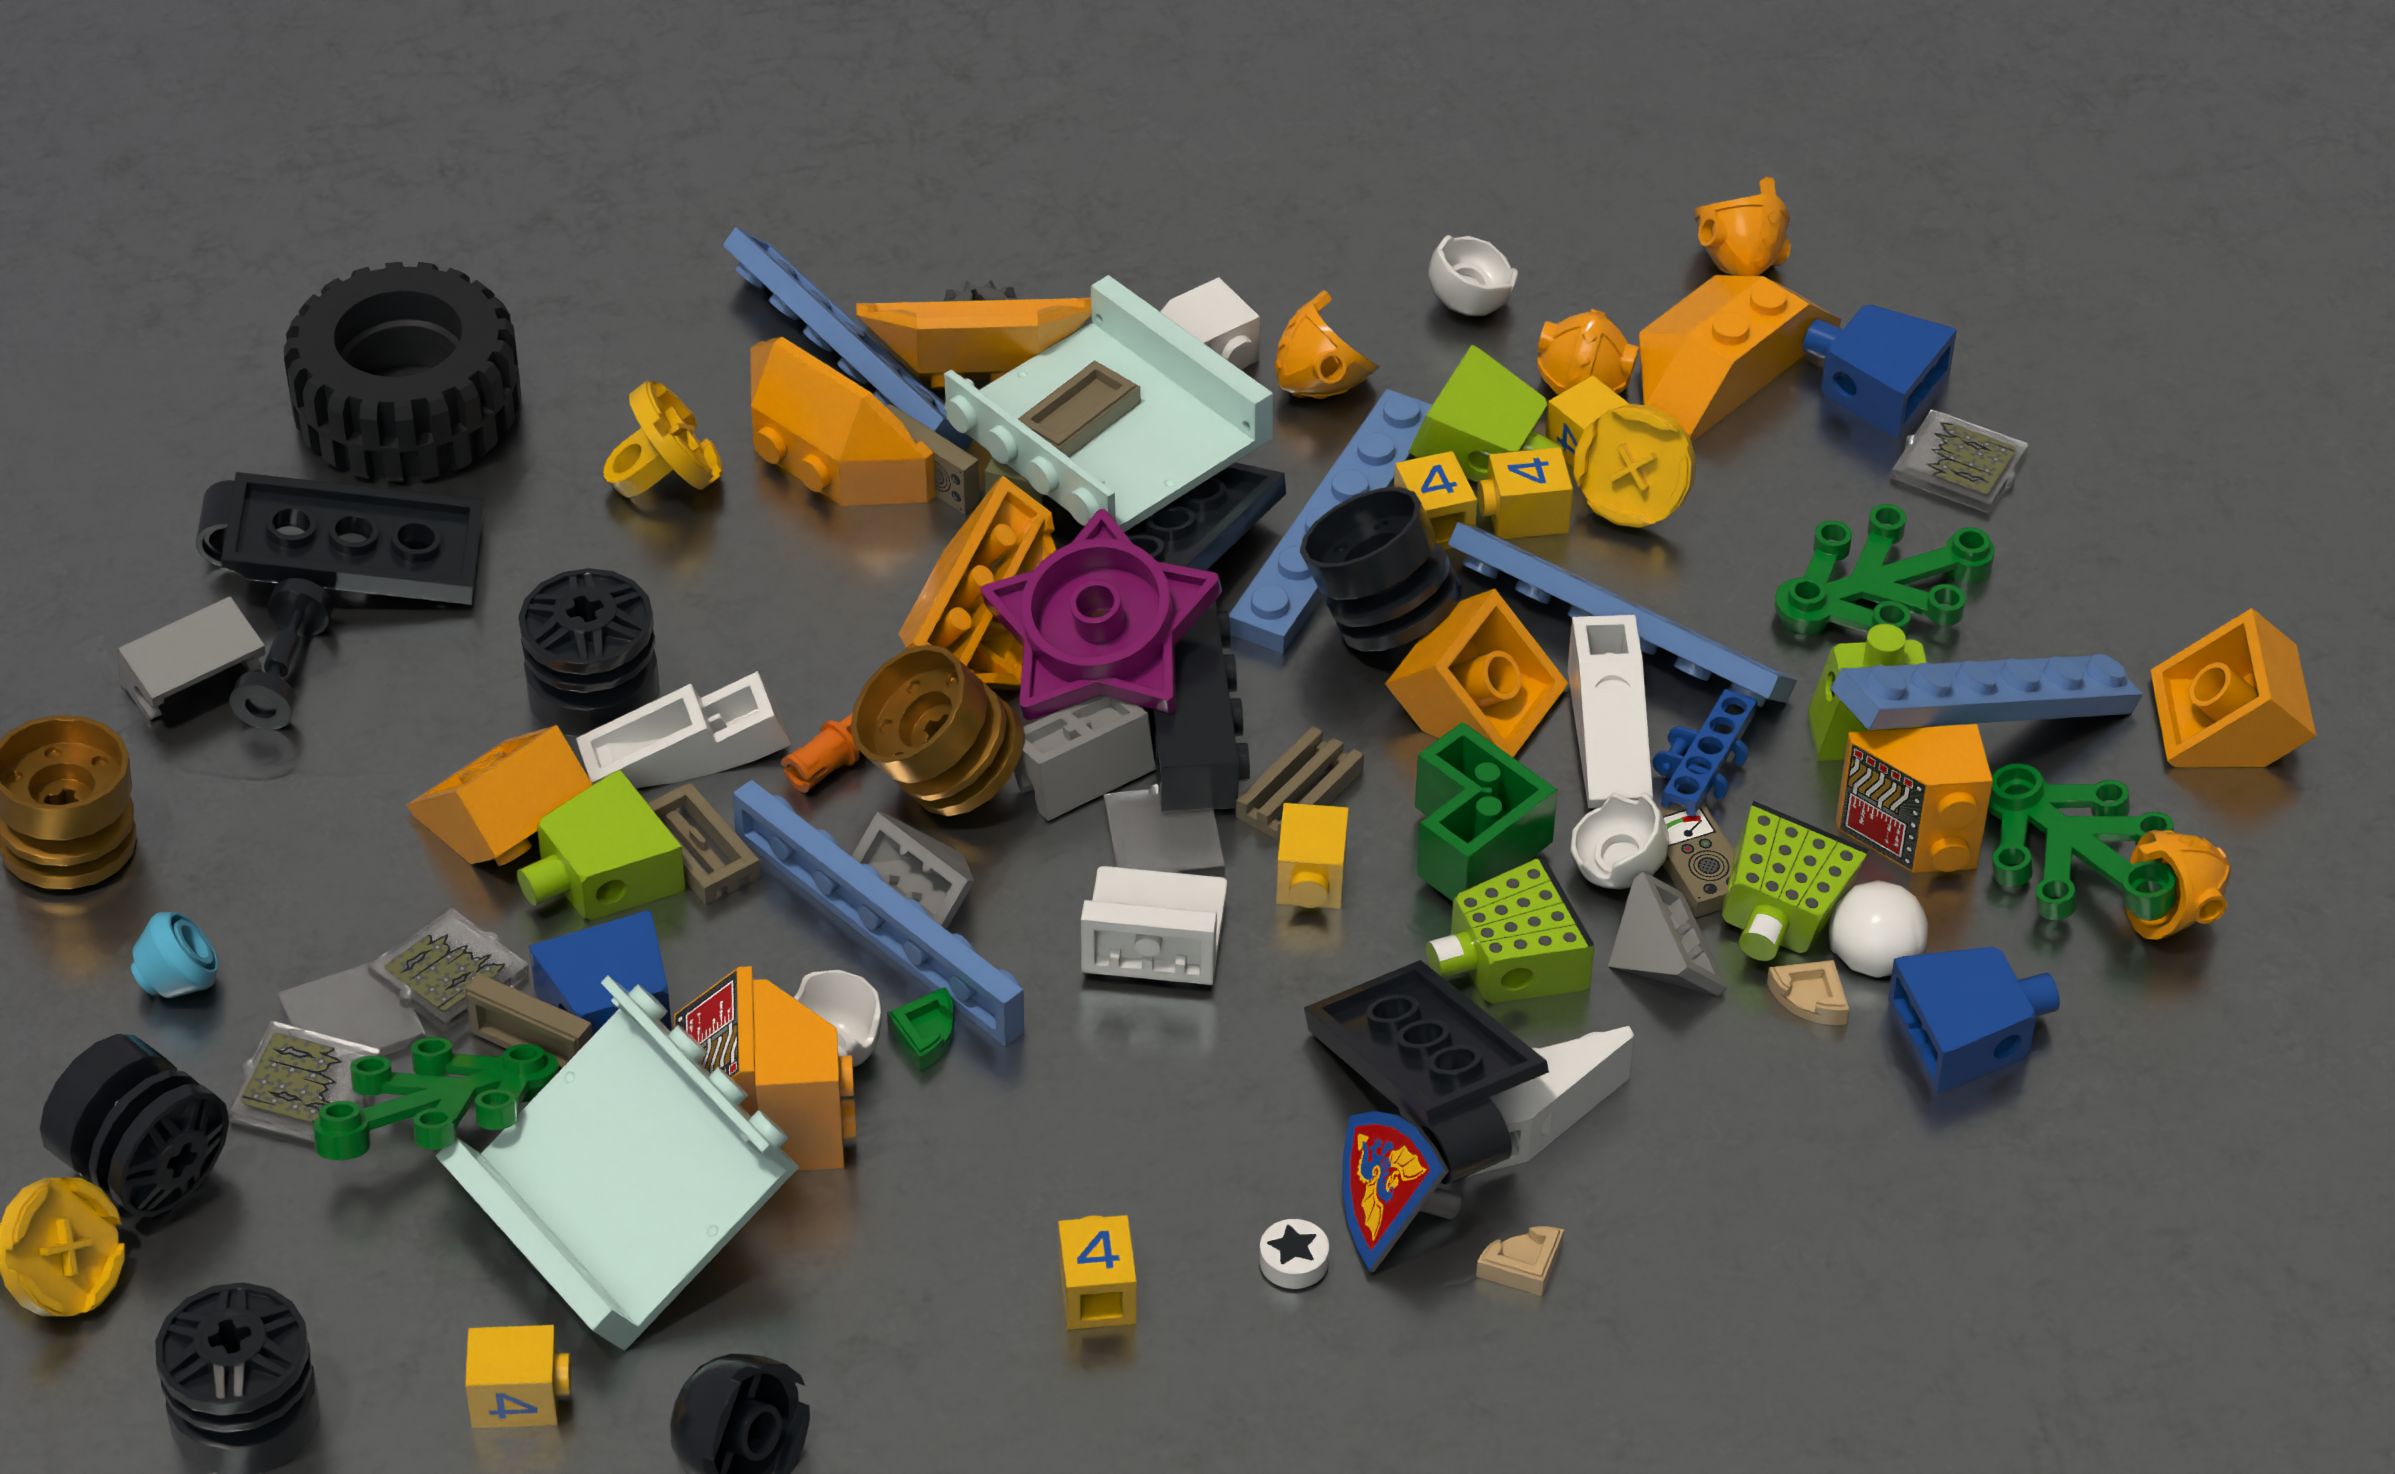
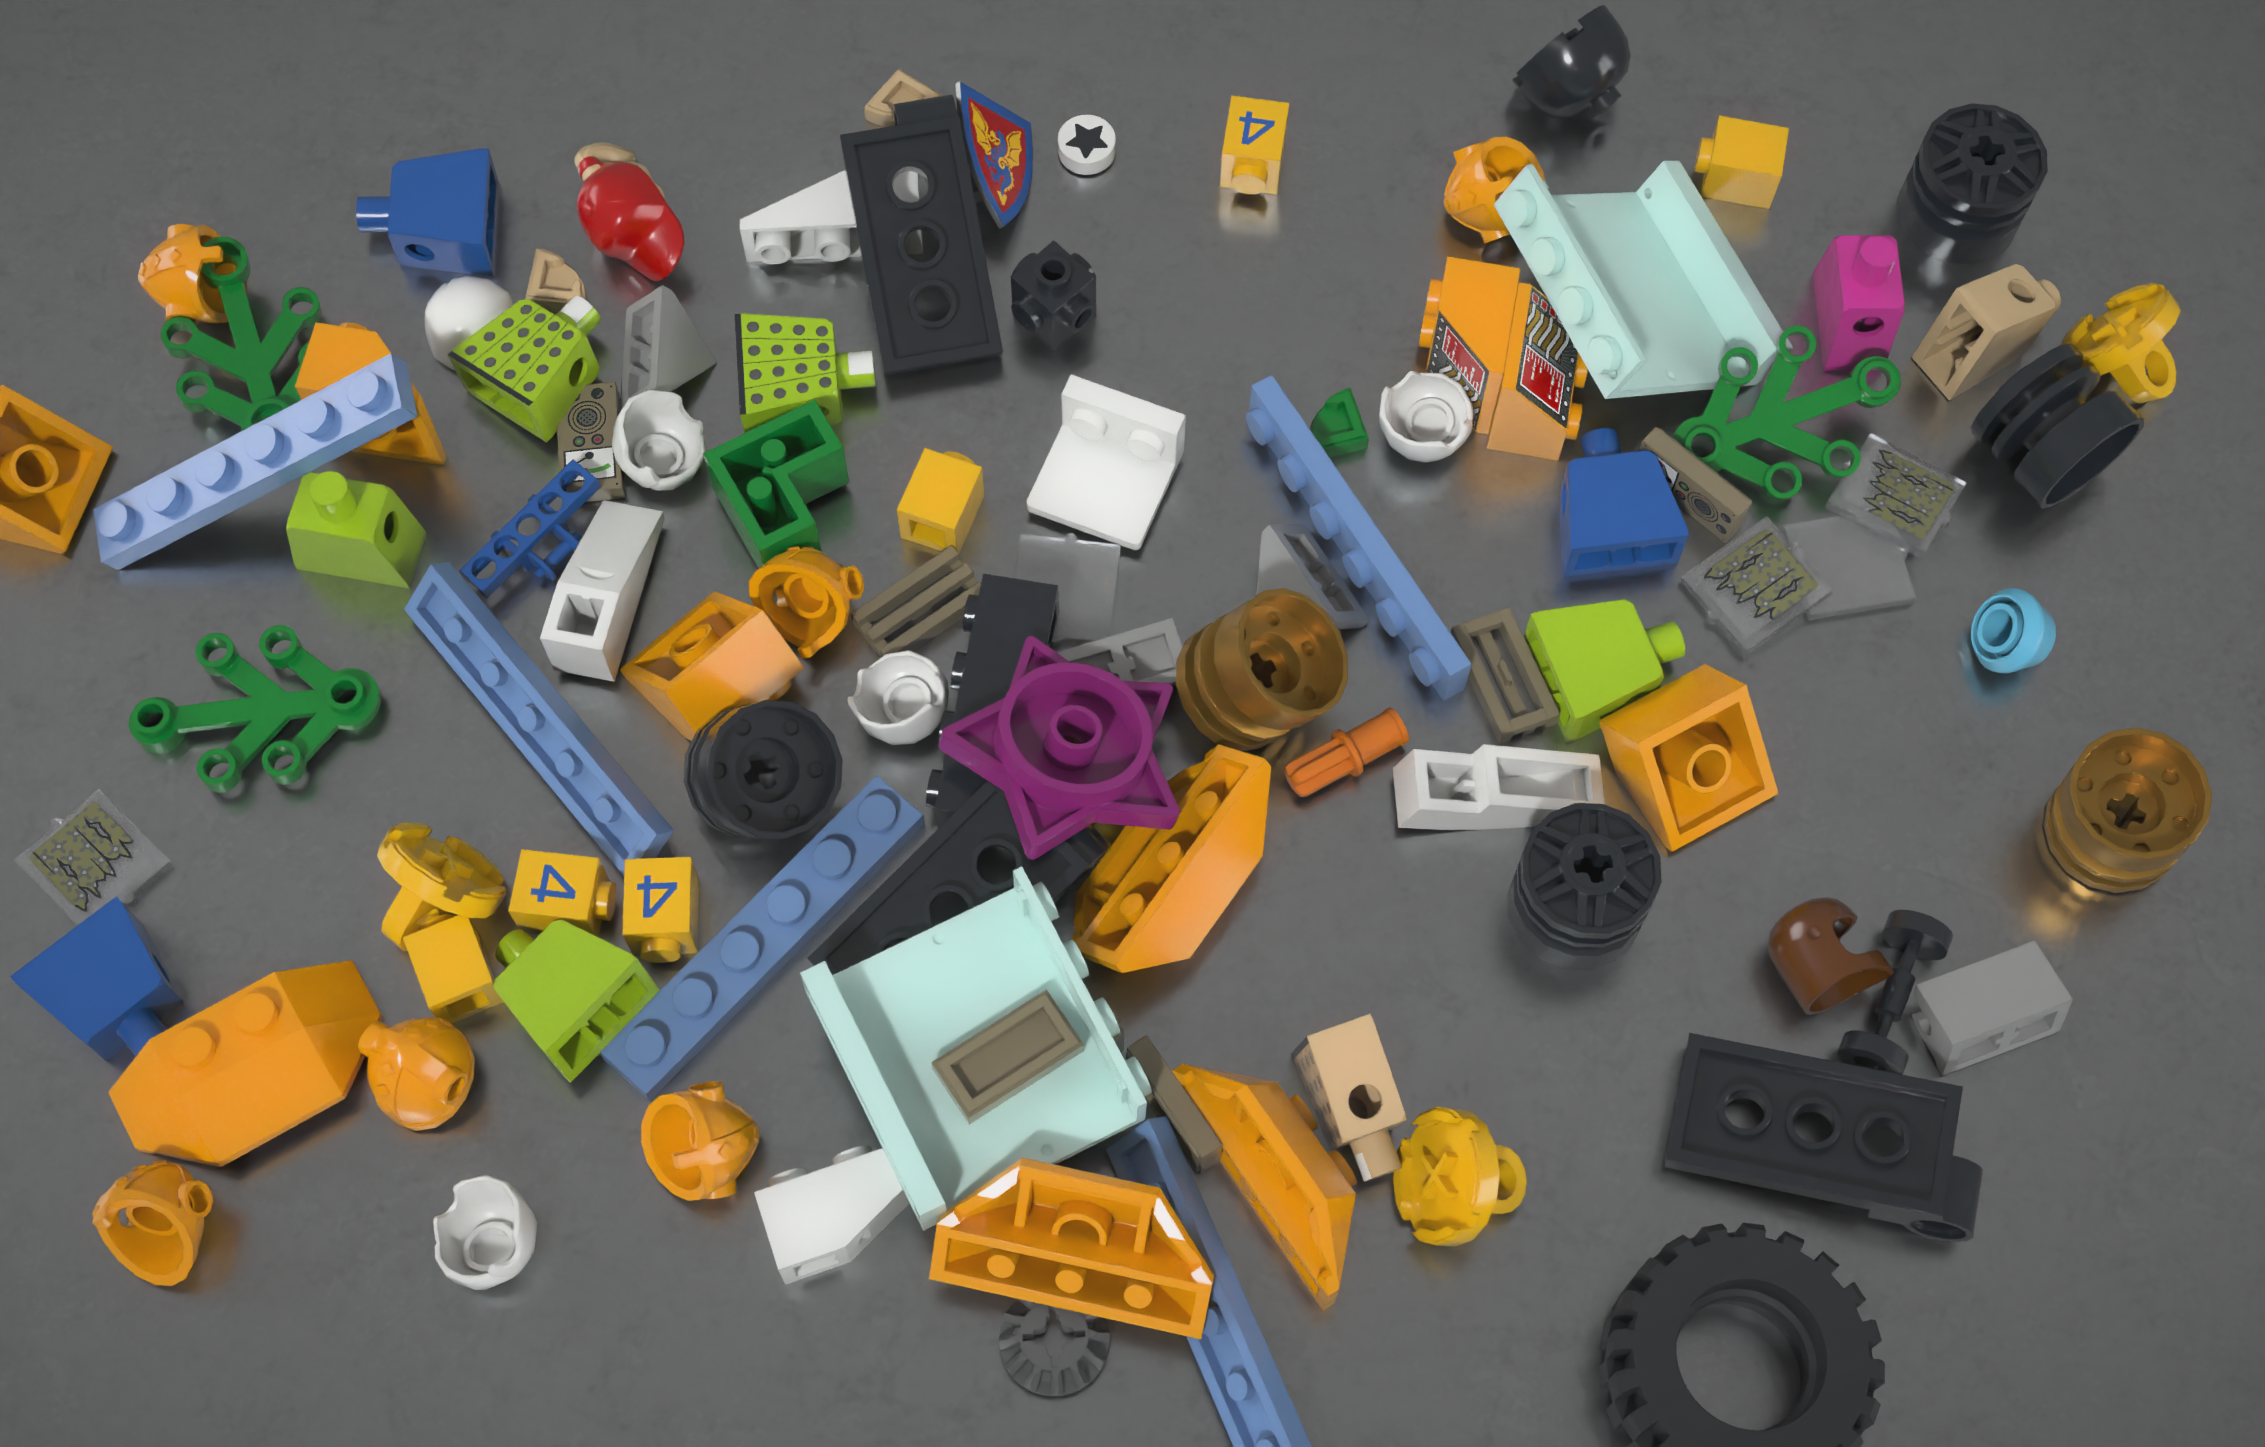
camera: 165 degrees left, 20 degrees up
none -> red hair [574,142,685,281]
none -> light orange helmet [749,547,864,659]
none -> white hair [847,650,949,745]
none -> black brick [1010,240,1096,351]
none -> tan torso [1291,1013,1406,1182]
none -> light orange helmet [1444,136,1545,244]
none -> reddish brown helmet [1768,897,1894,1015]
none -> dark pink torso [1812,235,1905,372]
none -> tan torso [1912,264,2061,401]

